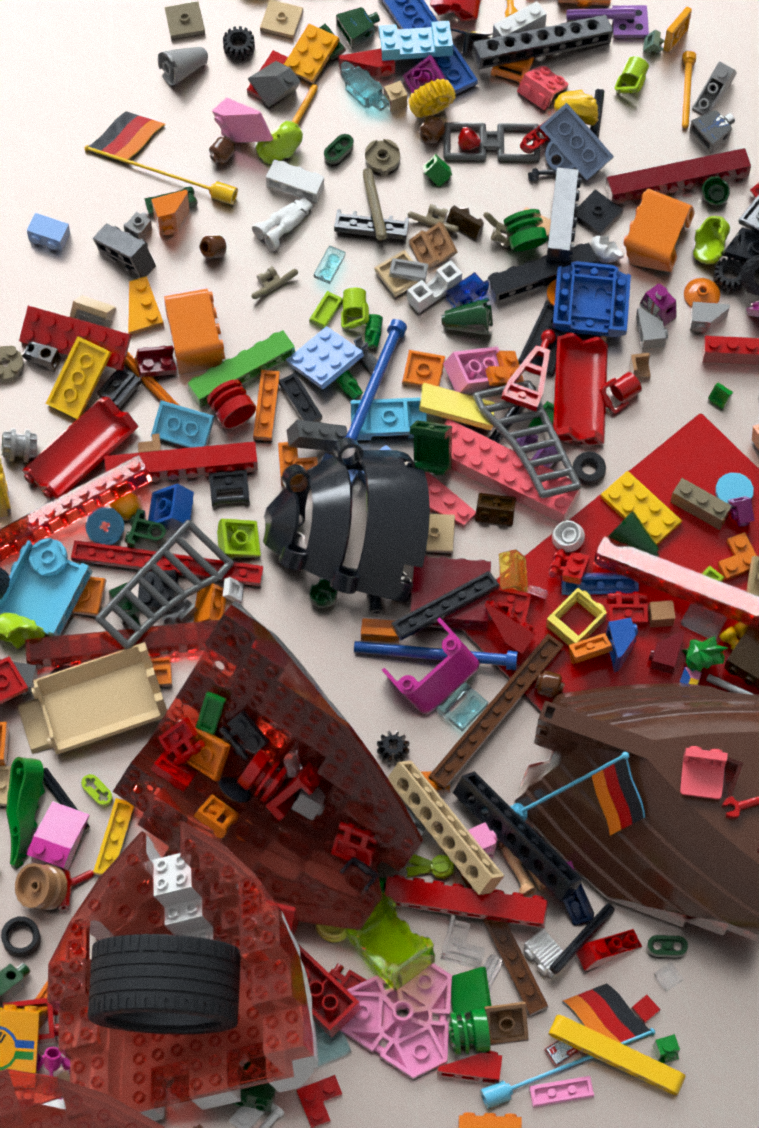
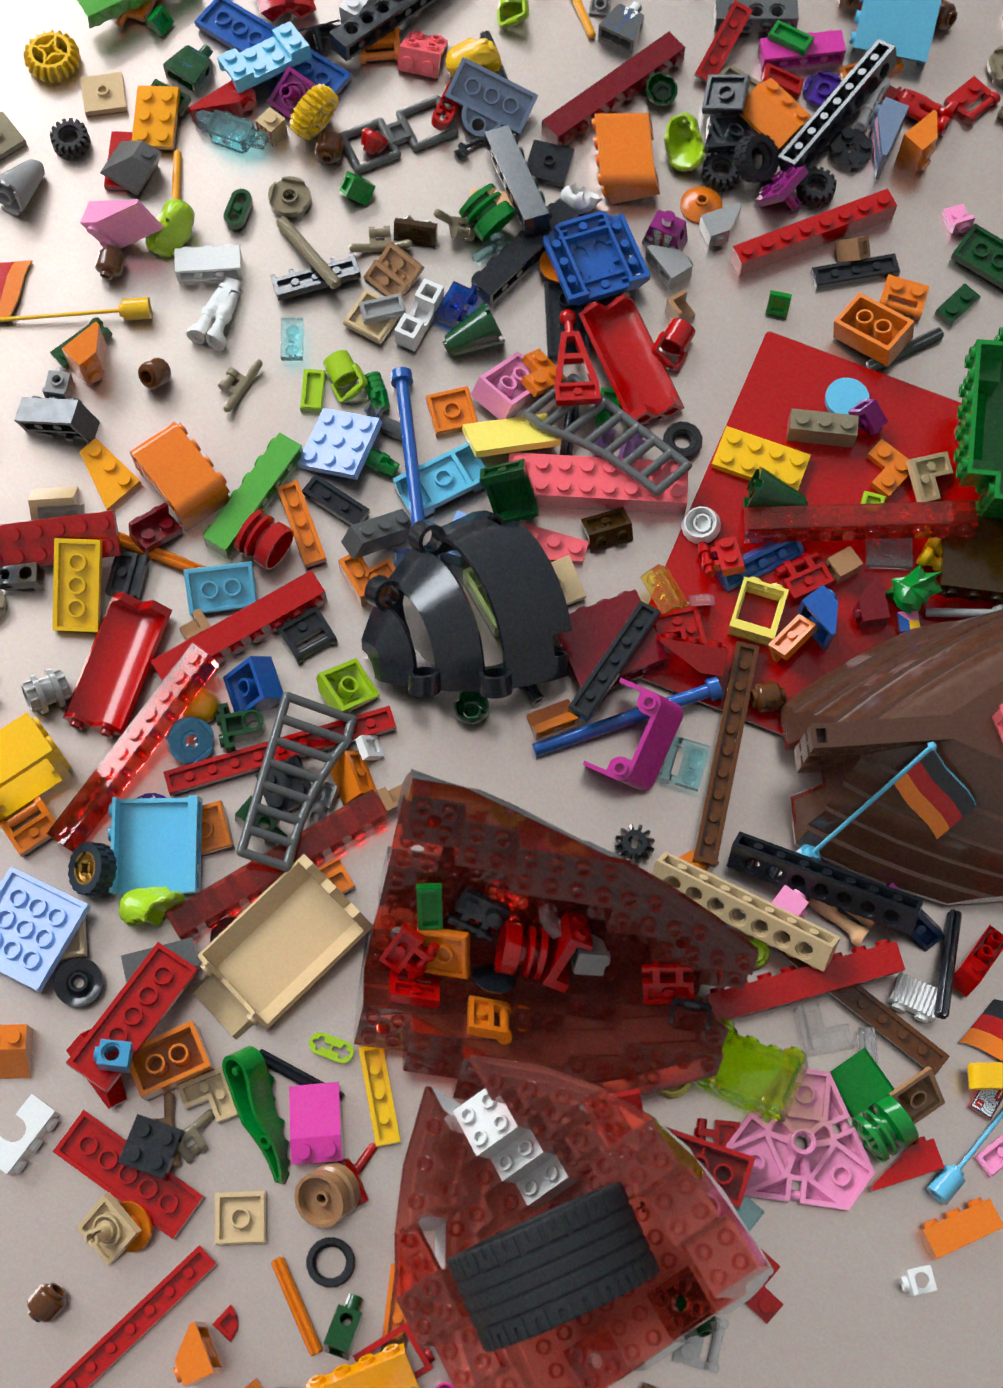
camera: 25 degrees left, 5 degrees up
medium azure tile [29,538,68,577] -> none
none -> clear light blue bar [472,233,510,263]

